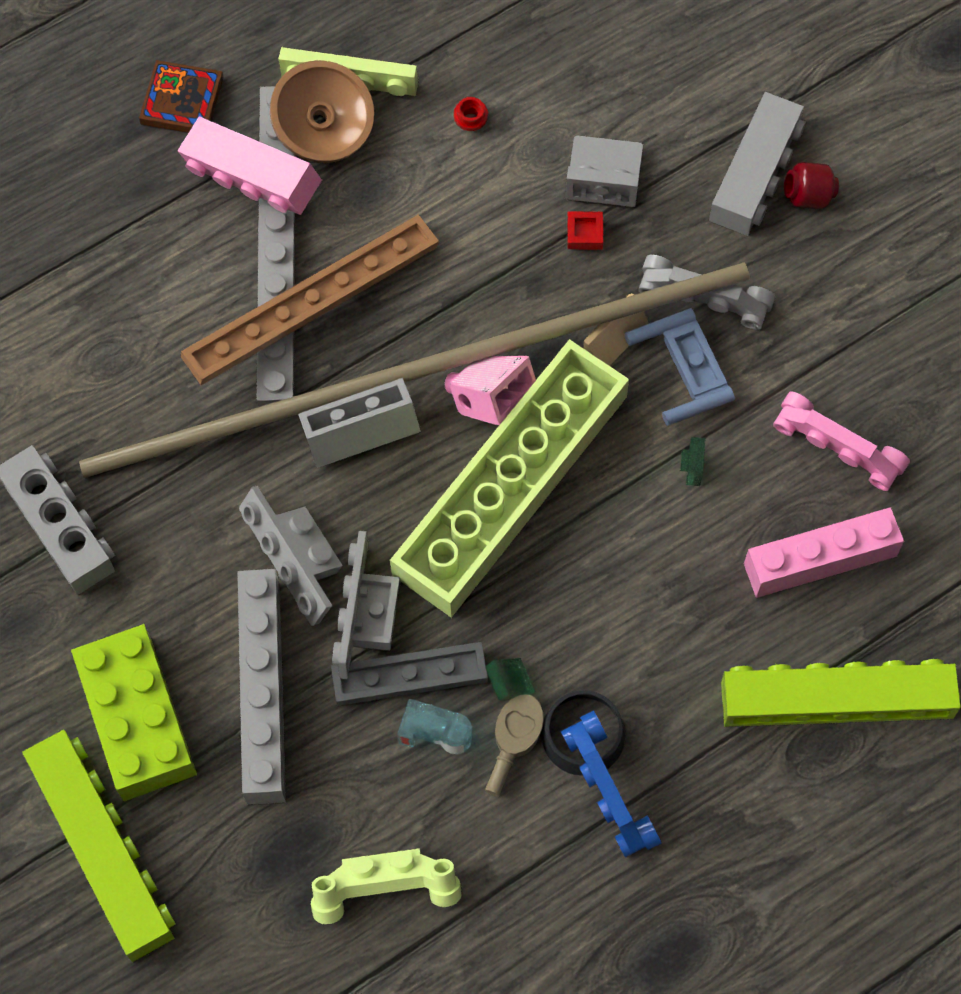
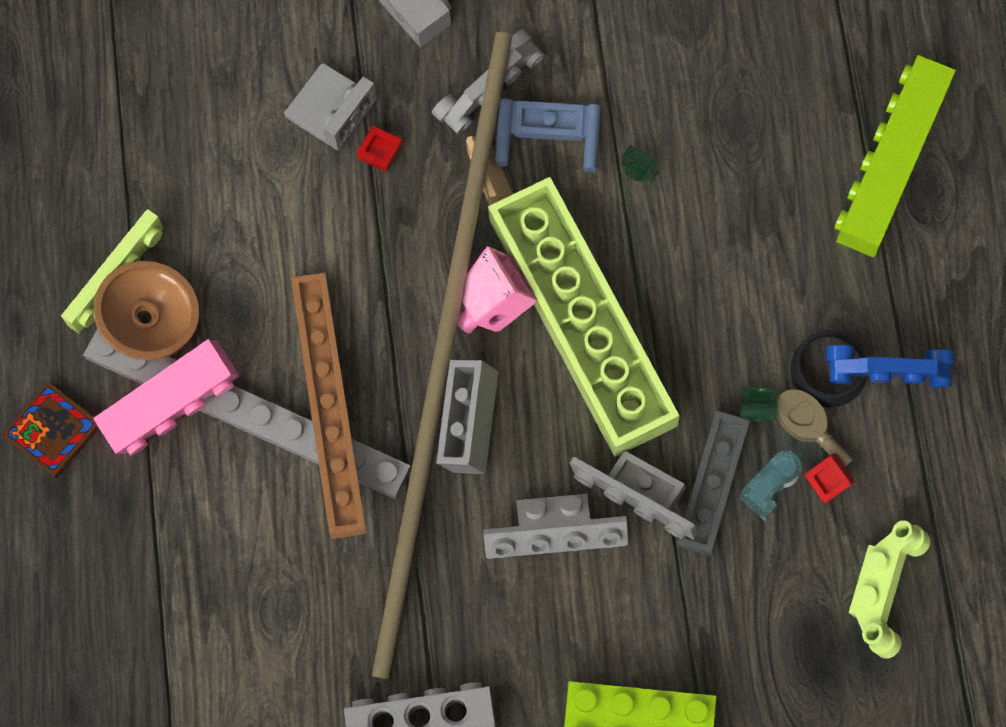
camera: 60 degrees left, 5 degrees up
light grey brick [238,569,286,805] -> none
red plate [454,97,488,131] -> none
bright pink brick [744,507,904,598] -> none
bright pink plate [773,392,910,491] -> none
none -> red plate [804,453,856,504]

